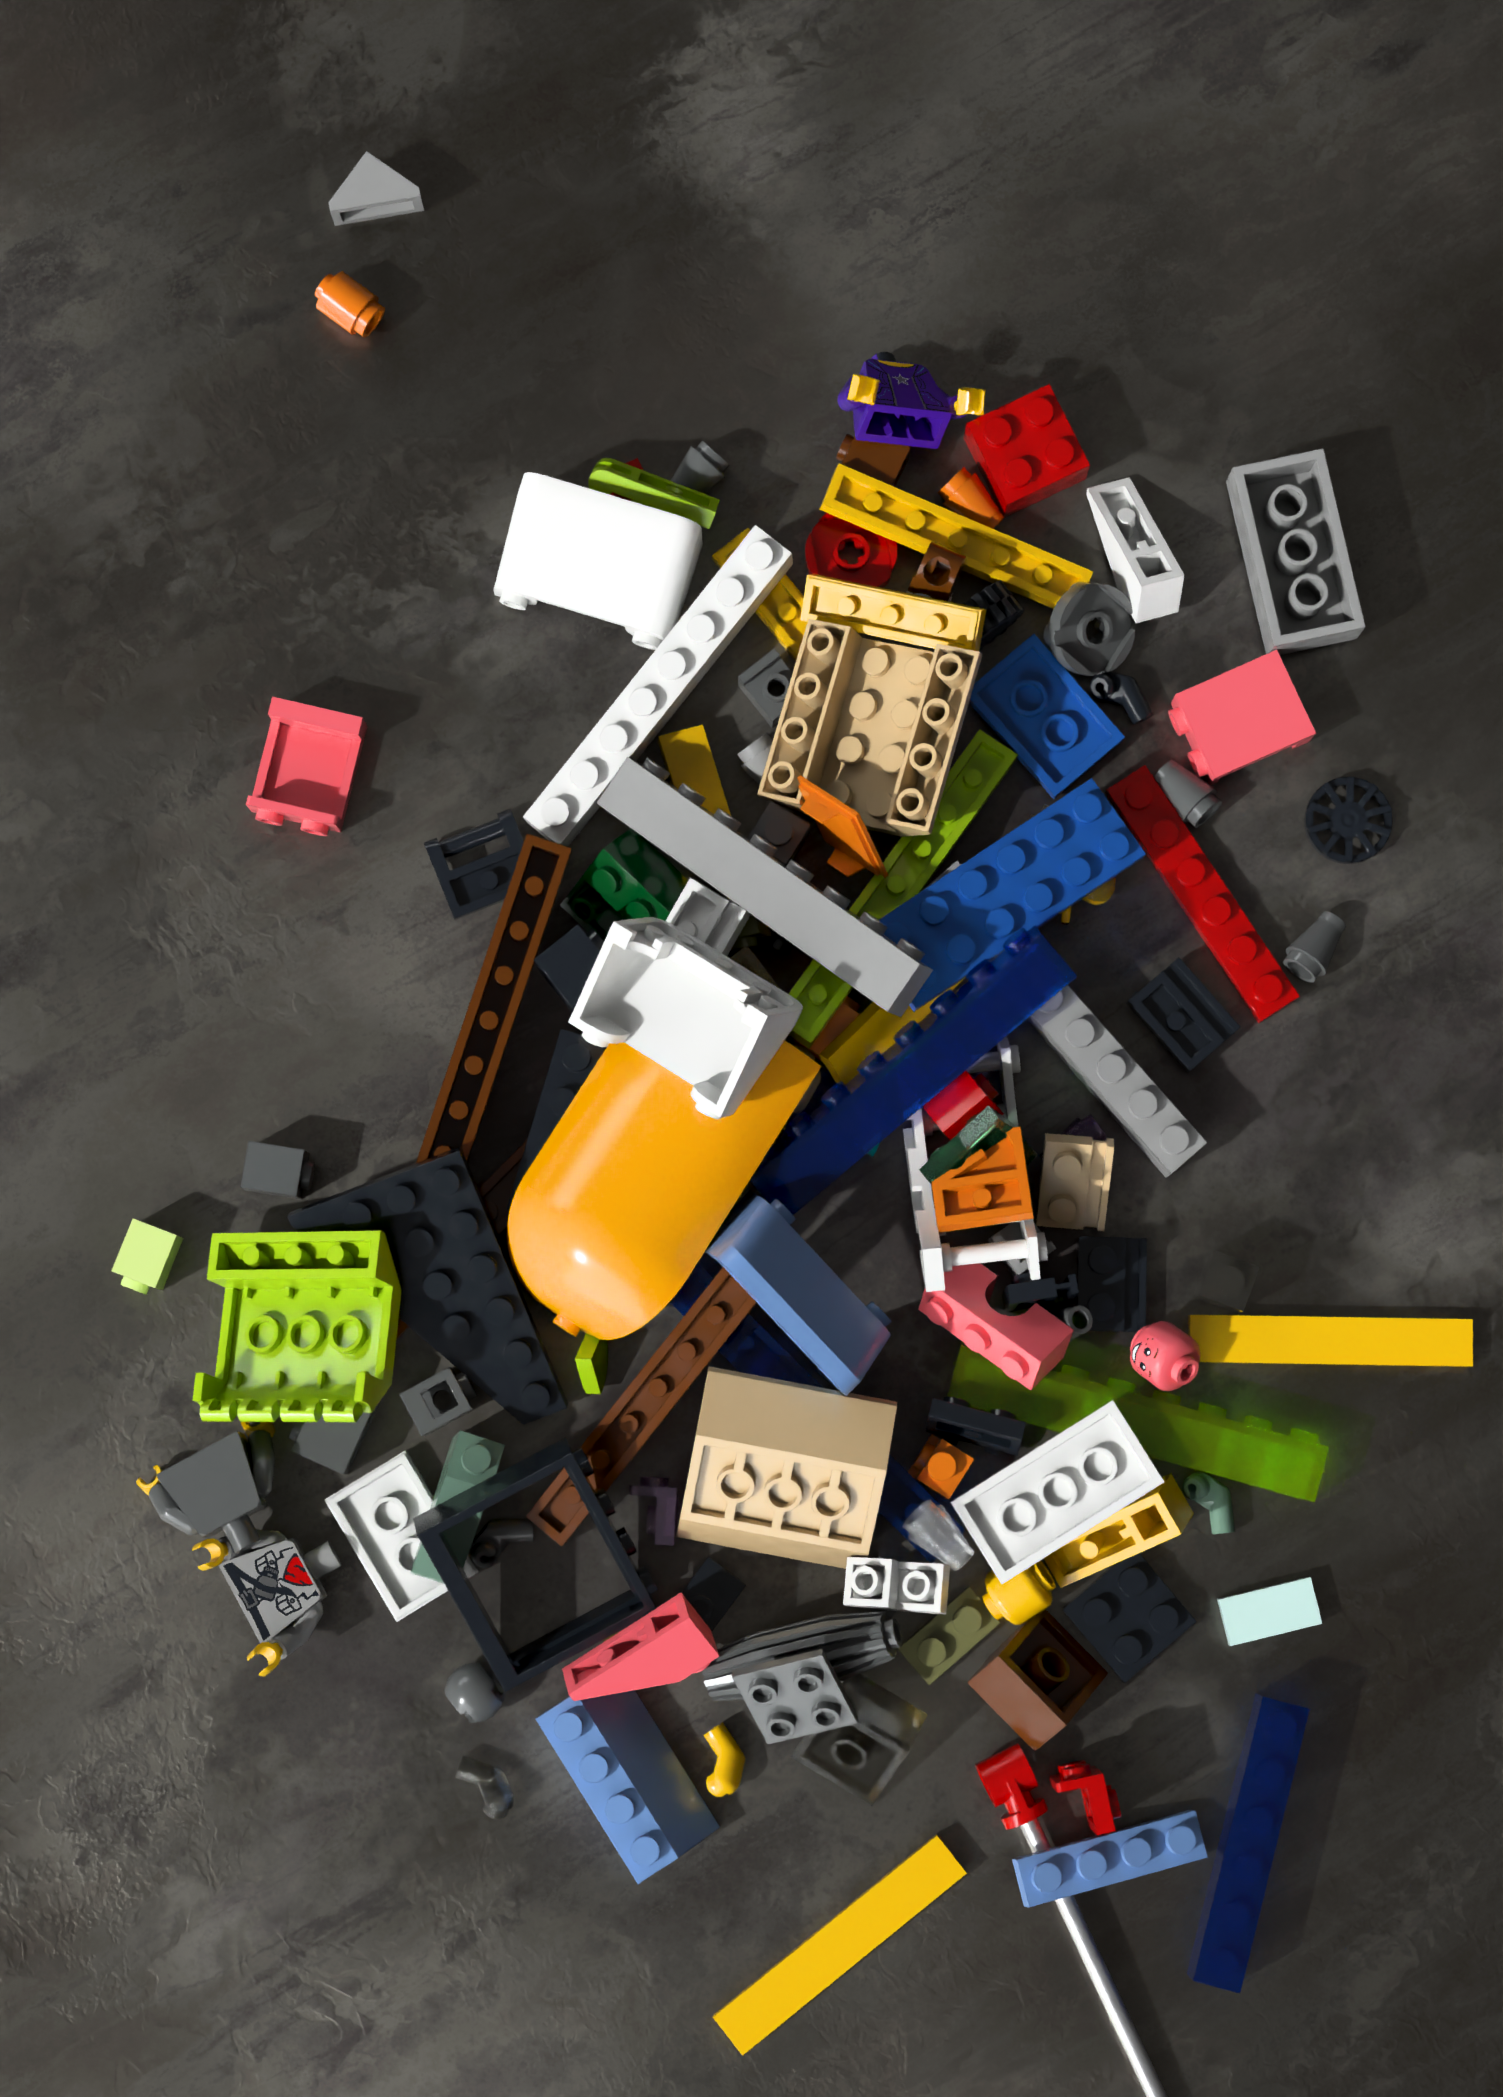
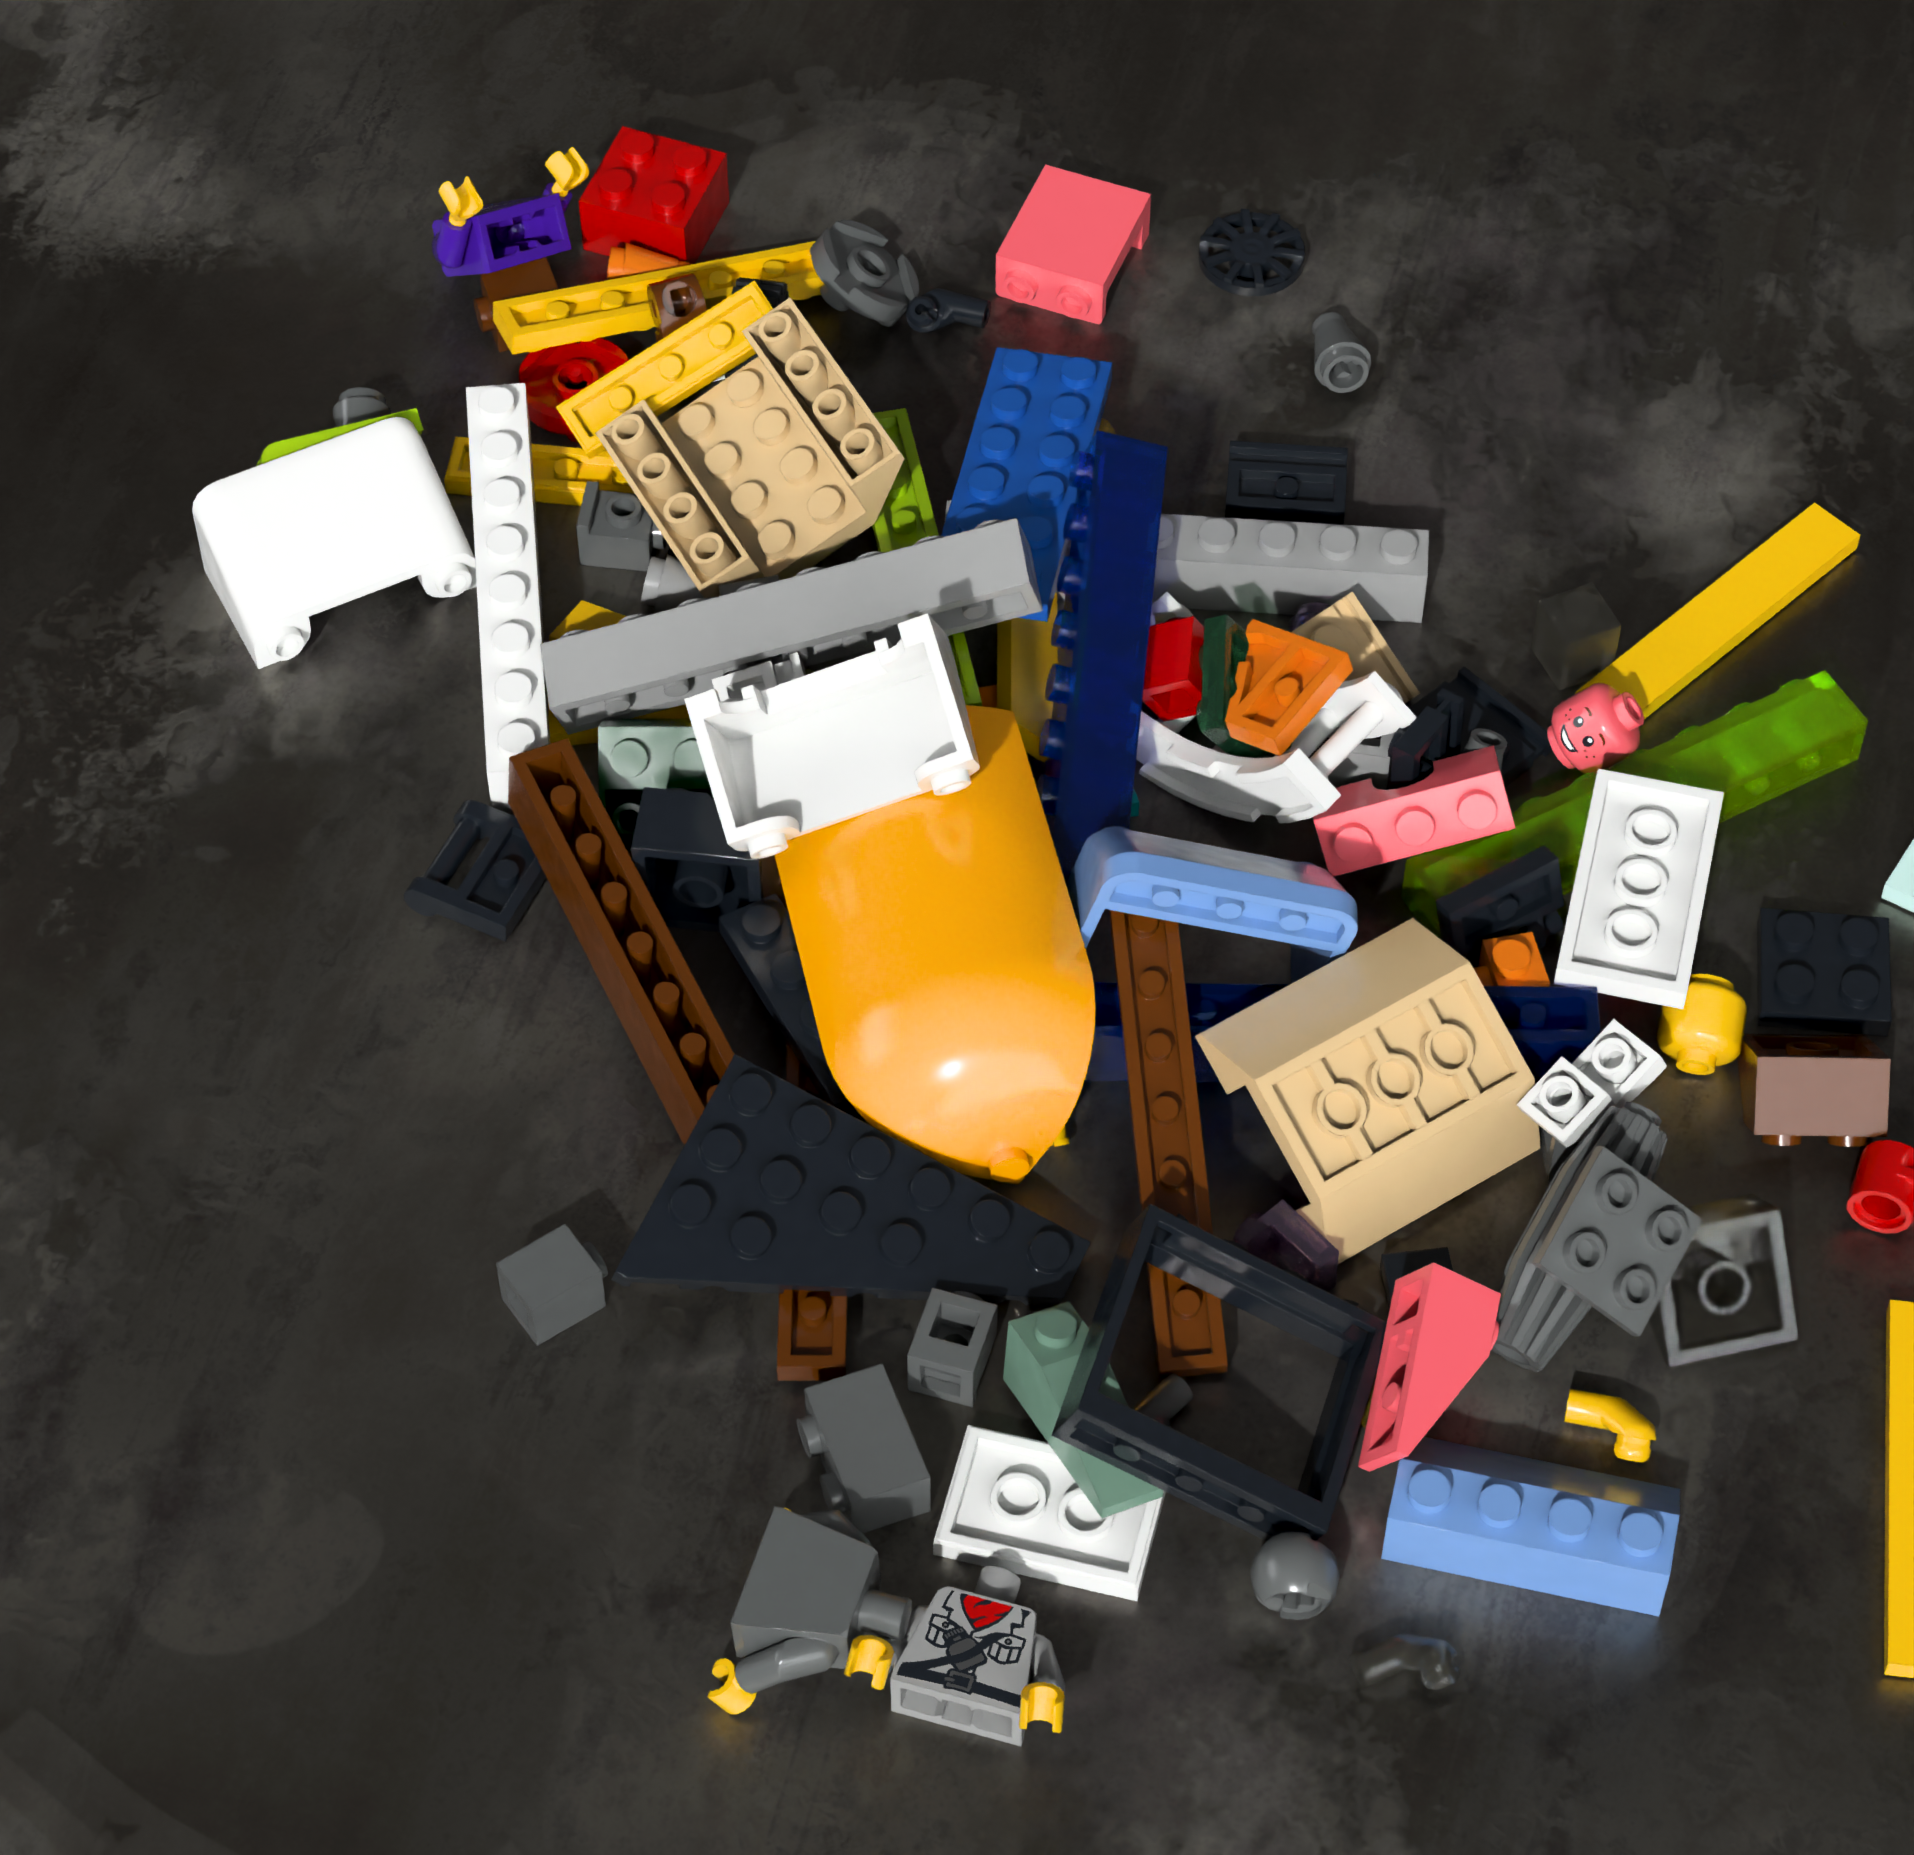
camera: 45 degrees left, 30 degrees down
yellowish green brick [112,1219,183,1295] -> none
lime slope [192,1231,402,1422] -> none
coral panel [246,696,367,836] -> none
lime tile [575,1333,608,1394] -> none
orange piece [797,775,888,878] -> none
olive plate [897,1586,1000,1685] -> none
clear cone [903,1500,974,1571] -> none
blue plate [969,634,1125,800] -> none
yellow slope [1044,1473,1194,1588] -> none
white slope [1086,477,1184,623] -> none
red plate [1105,765,1300,1024] -> none
dark grey cone [1154,759,1222,828] -> none
sand green arm [1182,1472,1235,1534] -> none
light grey brick [1226,449,1365,655] -> none

